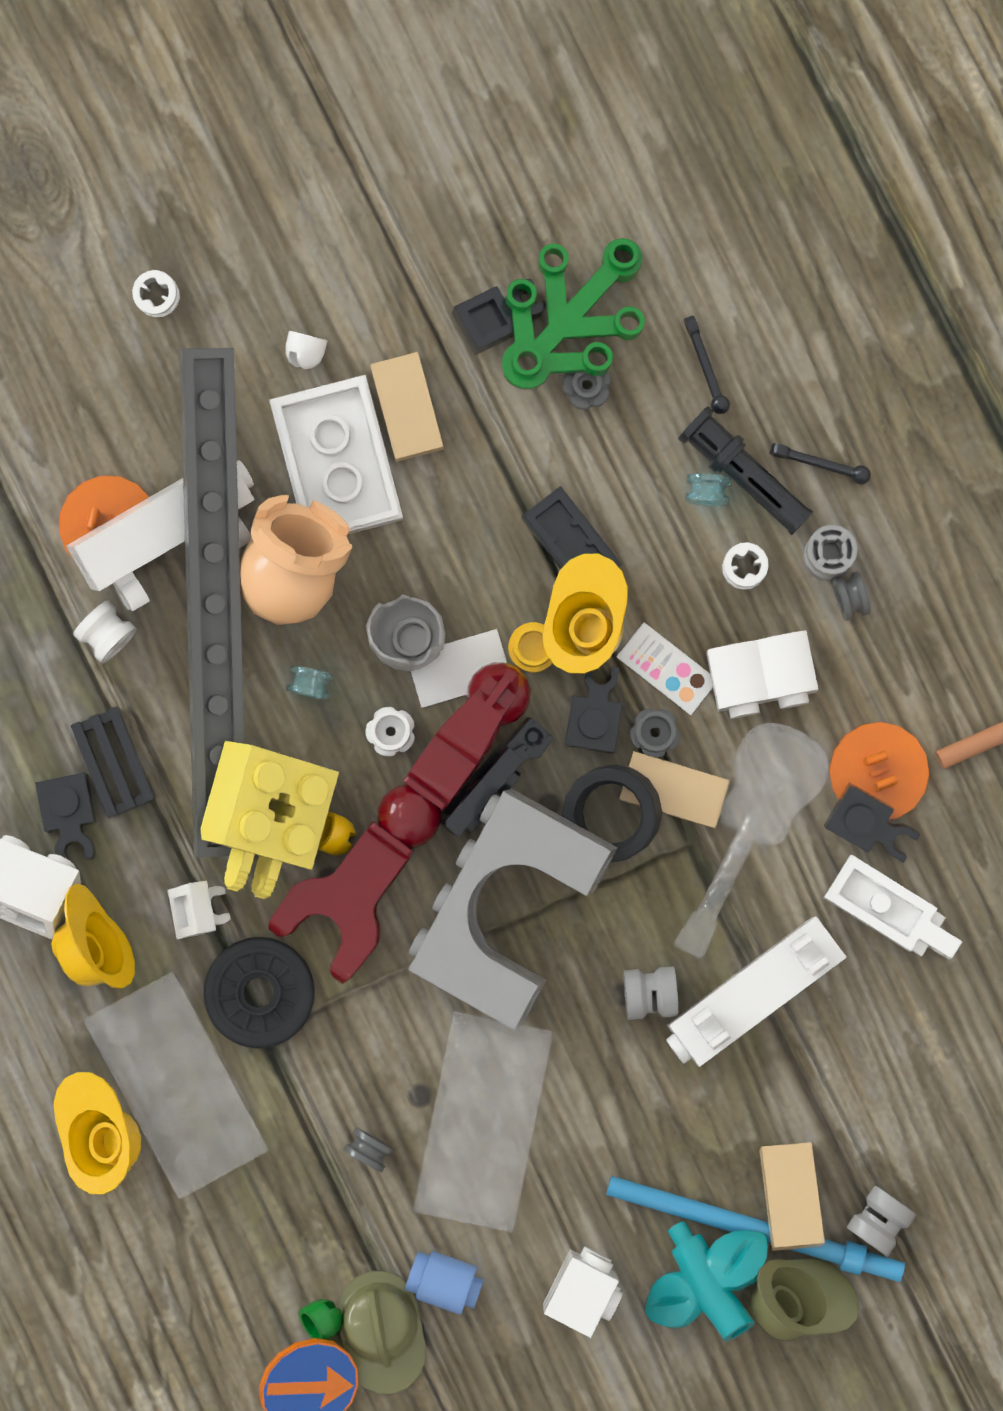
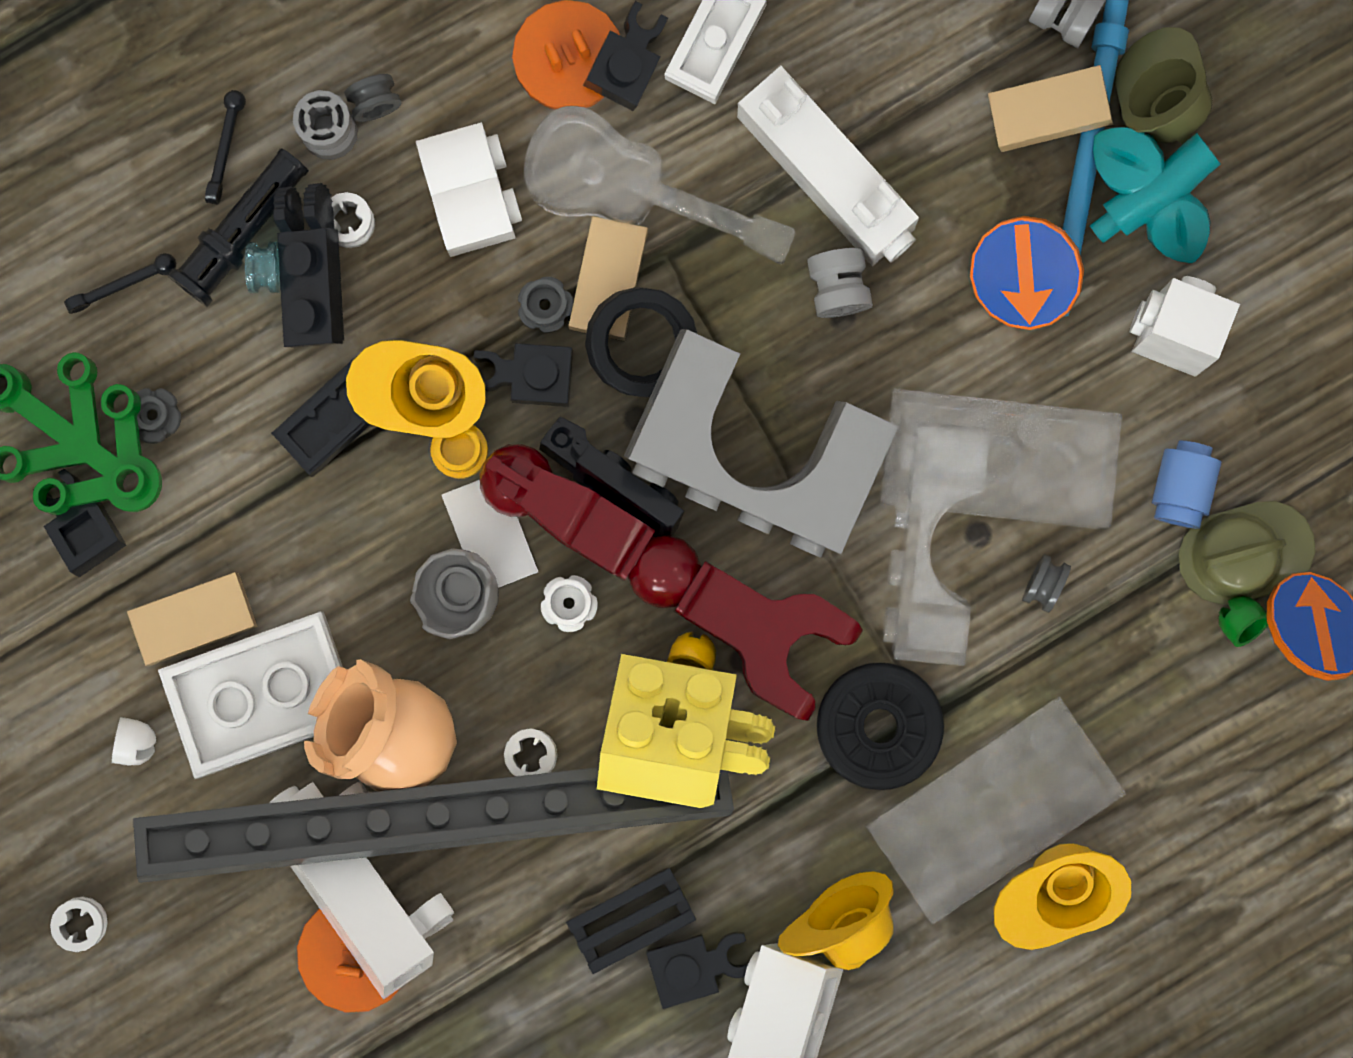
camera: 85 degrees left, 0 degrees up
white wheel [73,600,137,664] -> none
white tile [168,880,230,939] -> none
clear light blue bush [286,666,335,700] -> none
white sticker [617,622,713,715] -> none
none -> black hinge [273,183,344,348]
none -> white bush [504,729,558,776]
none -> clear arch [883,421,990,666]
none -> blue piece [970,216,1084,330]

